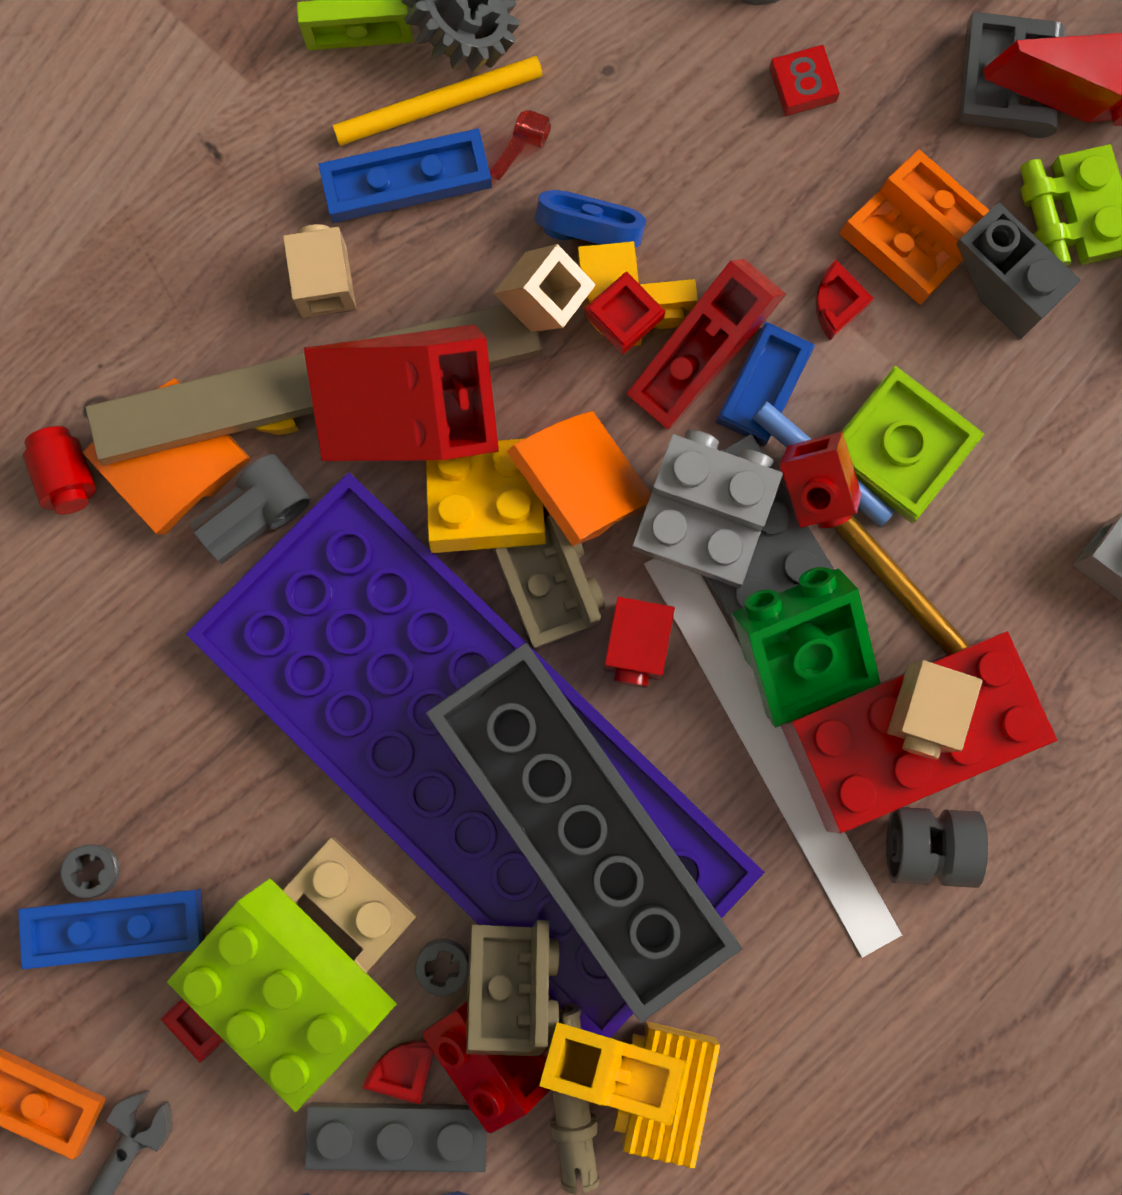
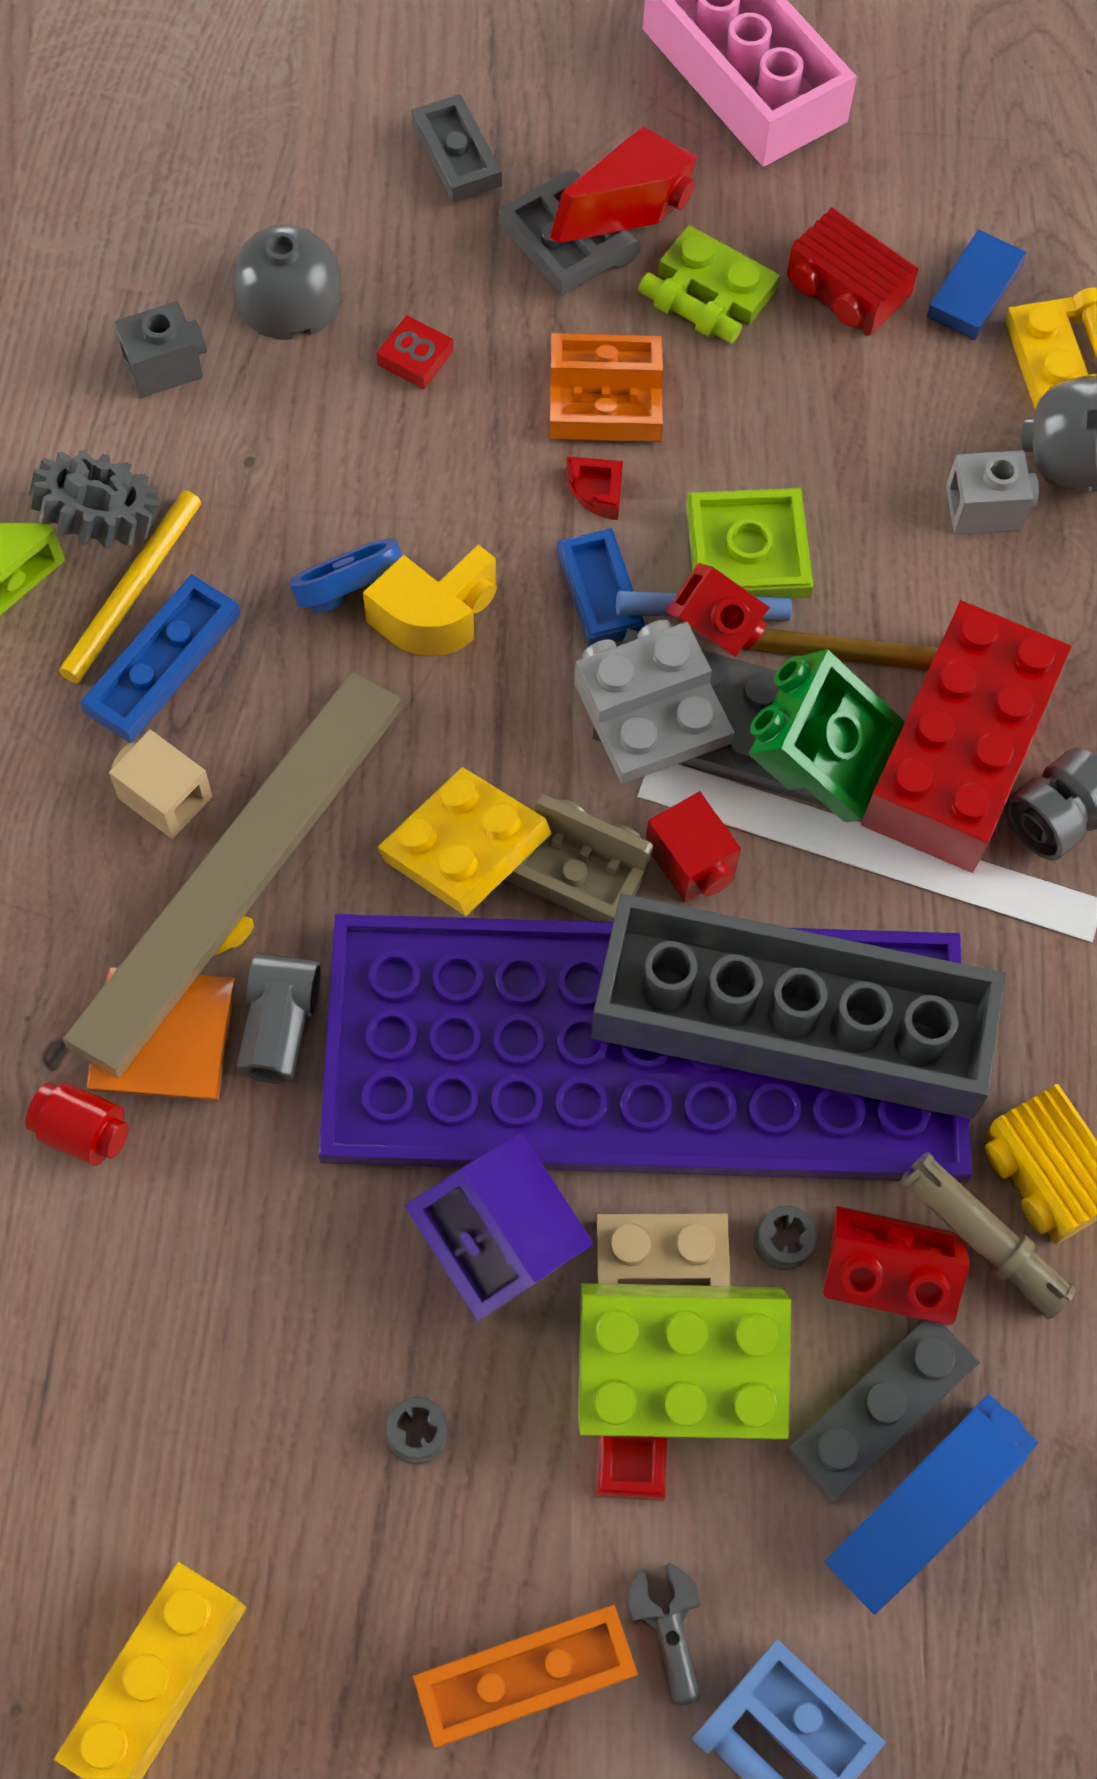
camera: 45 degrees left, 15 degrees down
blue plate [18,889,205,969] -> none
red slope [303,324,499,461] -> none
red tile [362,1039,434,1104] -> none
dark tan bracket [465,920,559,1056] -> none
clear red hand [490,110,551,181] -> none
tan brick [493,244,596,332] -> none
orange slope [507,411,651,546] -> none
yellow brick [539,1022,687,1125] -> none
red tile [584,271,666,355] -> none
red slope [626,259,787,430] -> none
tan brick [887,660,983,760] -> none
dark grey slope [957,202,1081,340] -> none
none -> dark purple slope [404,1132,594,1321]

